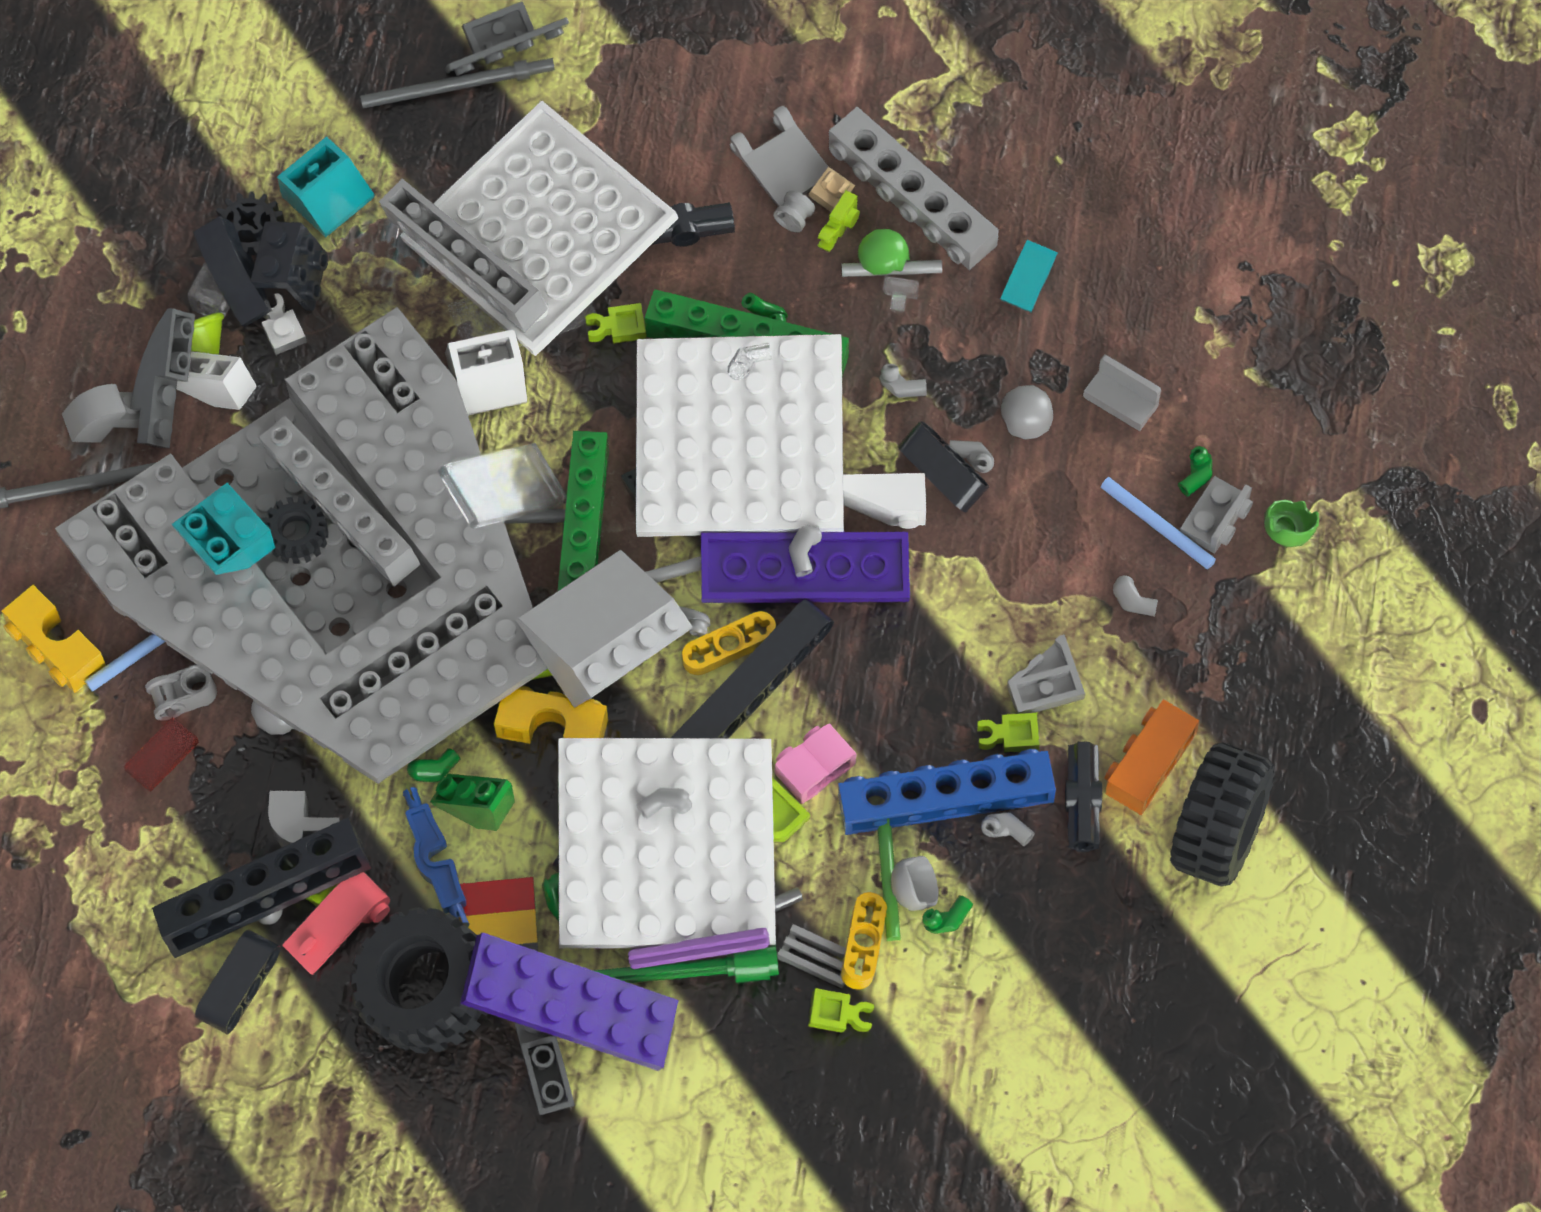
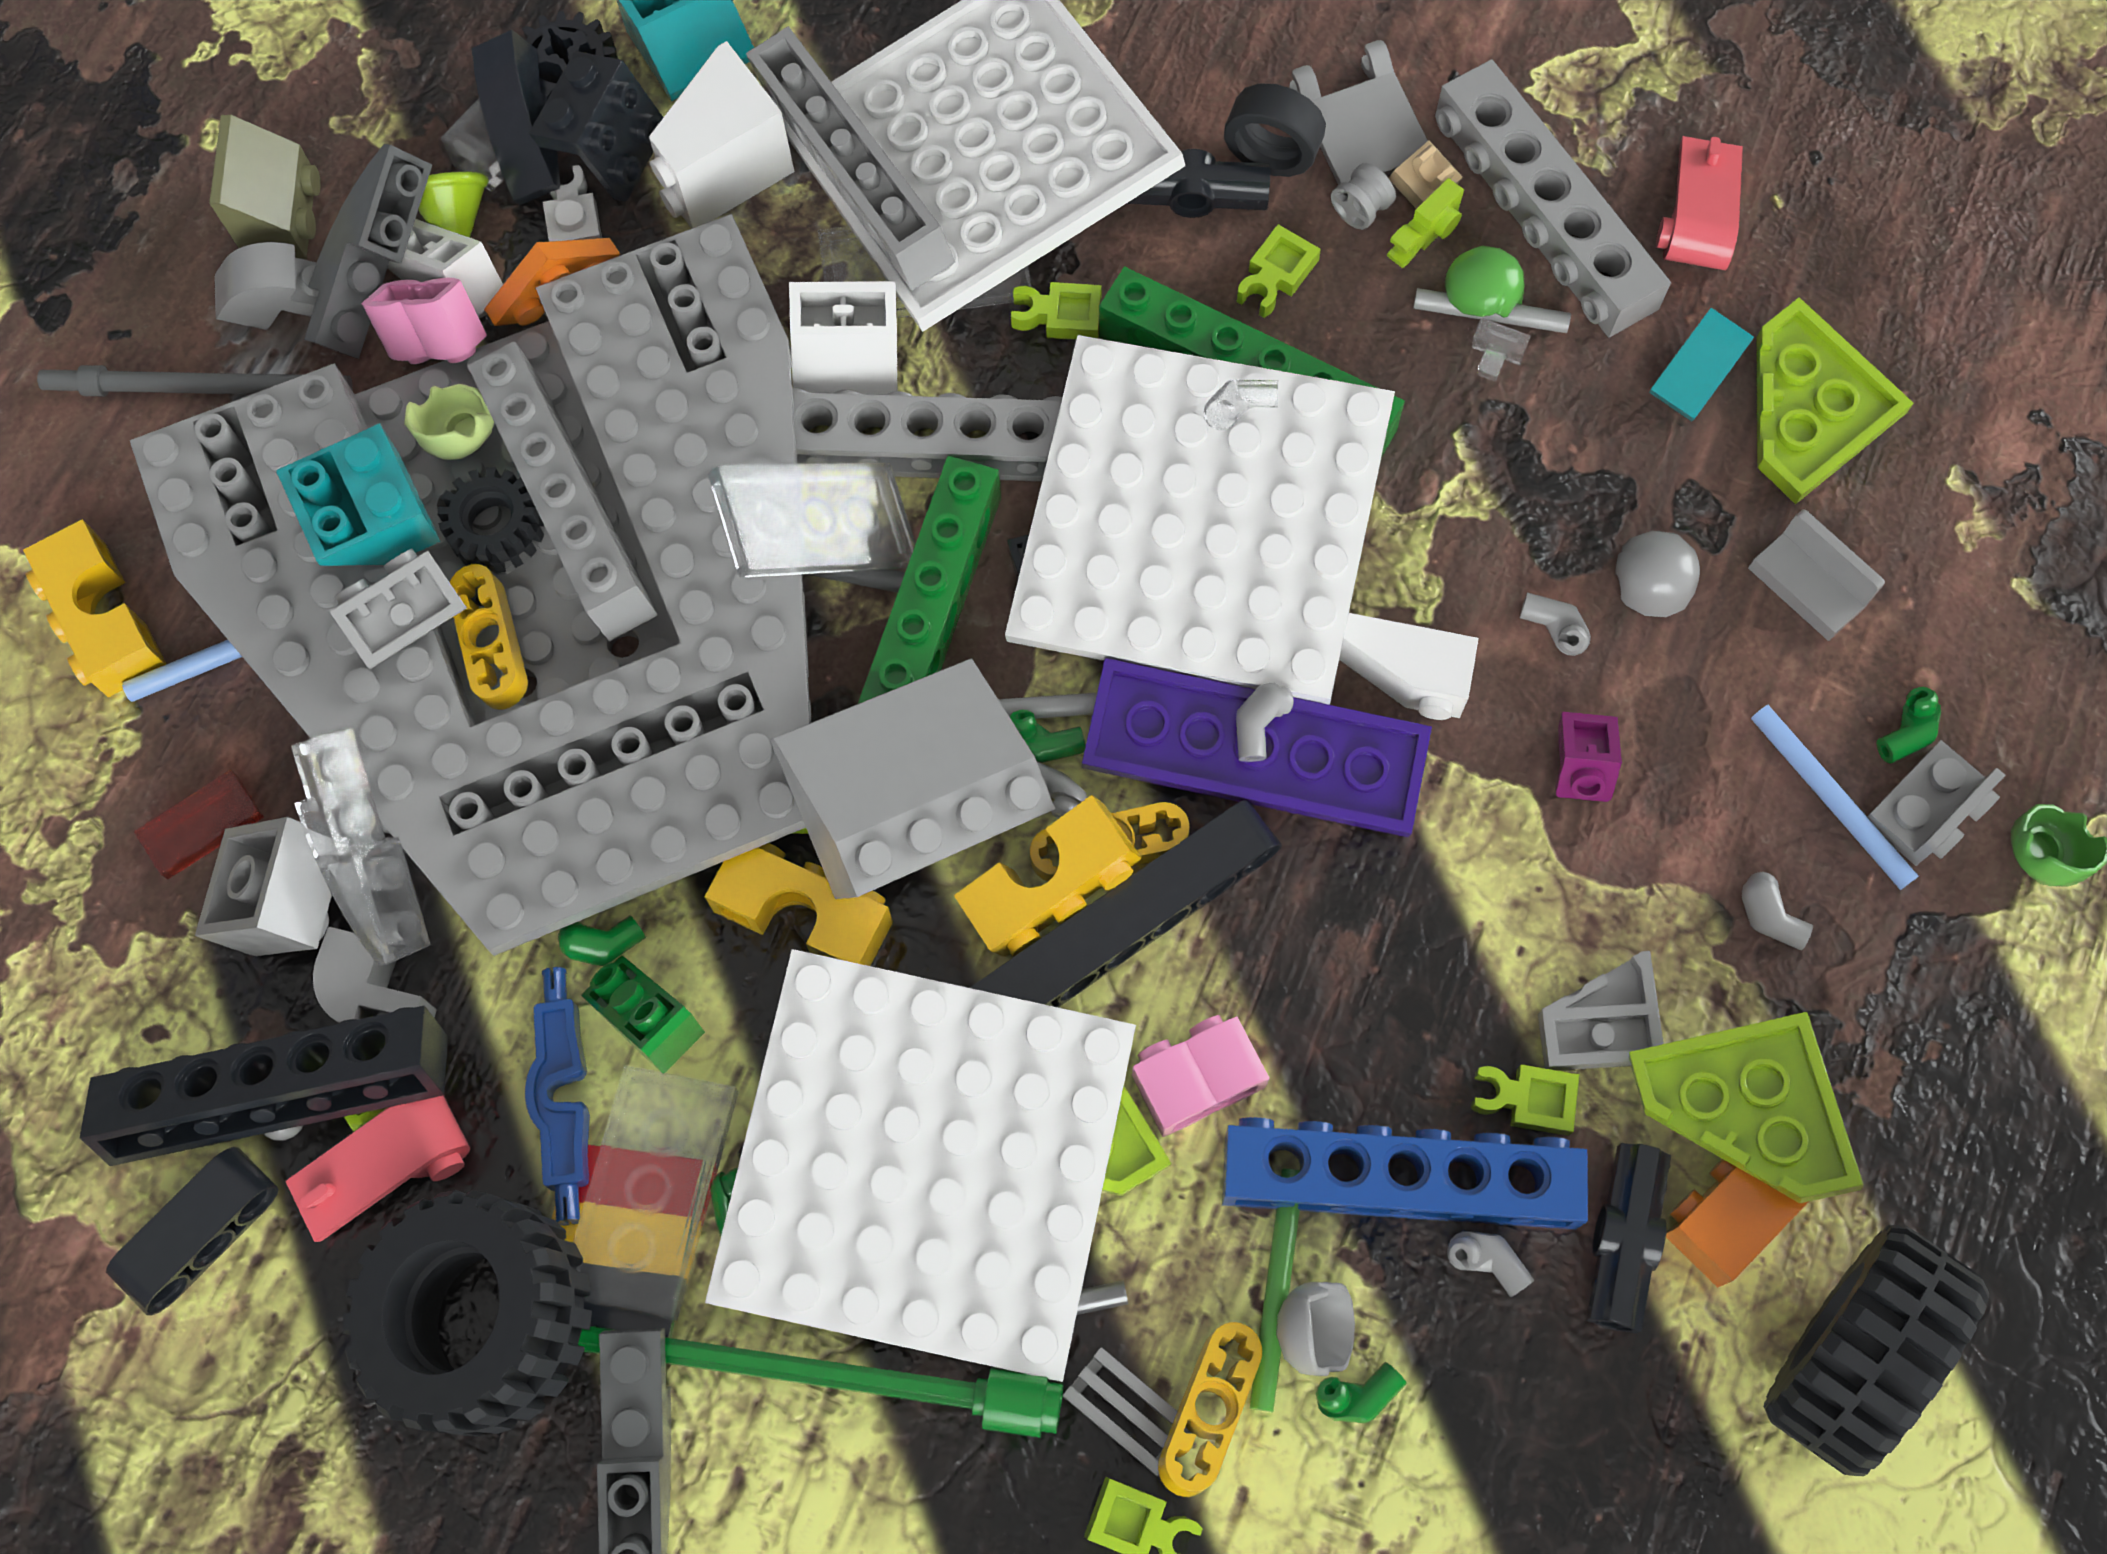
camera: 15 degrees right, 5 degrees up
light grey piece [145,665,217,721] -> none
dark purple plate [460,932,679,1071] -> none
medium lavender axle [628,928,770,969] -> none
light grey arm [636,788,692,819] -> none
green arm [742,292,788,322] -> none
light grey arm [880,364,927,398] -> none
black beam [897,421,989,513] -> none
none -> light grey brick [195,817,346,956]
none -> slope [209,115,321,259]
none -> clear slope [291,728,431,965]
none -> light grey bracket [330,549,467,669]
none -> bright pink brick [361,278,487,364]
none -> yellowish green hair [404,384,494,460]
none -> yellow beam [450,564,528,710]
none -> orange plate [484,238,620,326]
none -> clear tile [573,1065,739,1321]
none -> white slope [649,41,795,229]
none -> light grey brick [793,388,1062,481]
none -> yellow arch [954,795,1142,957]
none -> green arm [1009,709,1086,763]
none -> black tyre [1224,83,1326,177]
none -> lime plate [1237,224,1321,318]
none -> magenta bracket [1555,712,1622,802]
none -> lime plate [1629,1012,1864,1203]
none -> coral door [1656,136,1743,271]
none -> lime plate [1757,298,1914,504]

